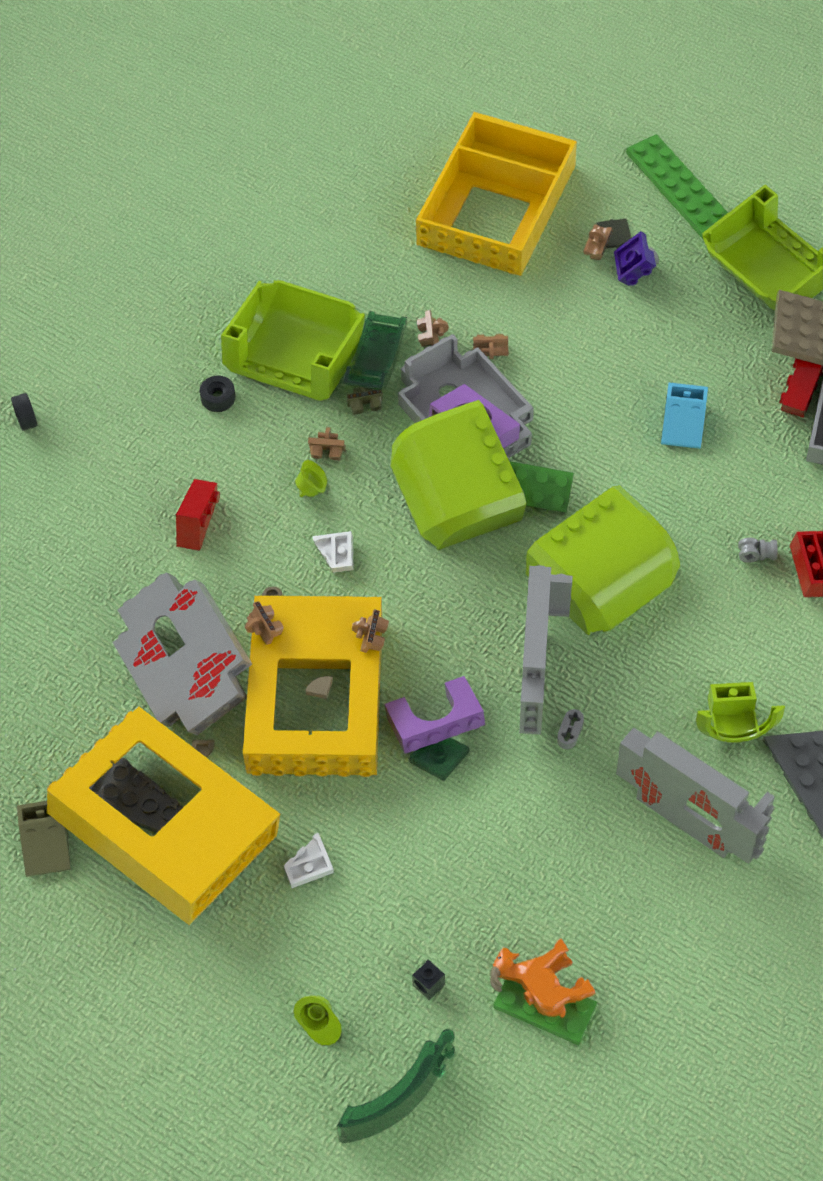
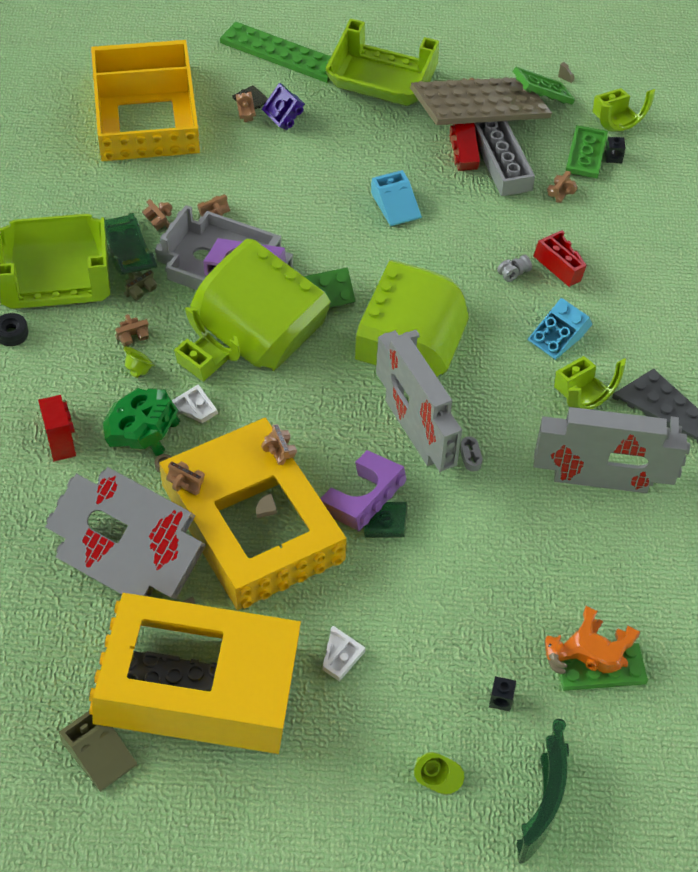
camera: 35 degrees left, 5 degrees down
none -> green brick [103,388,181,456]
none -> lime piece [174,307,241,382]
none -> medium azure slope [527,298,593,360]

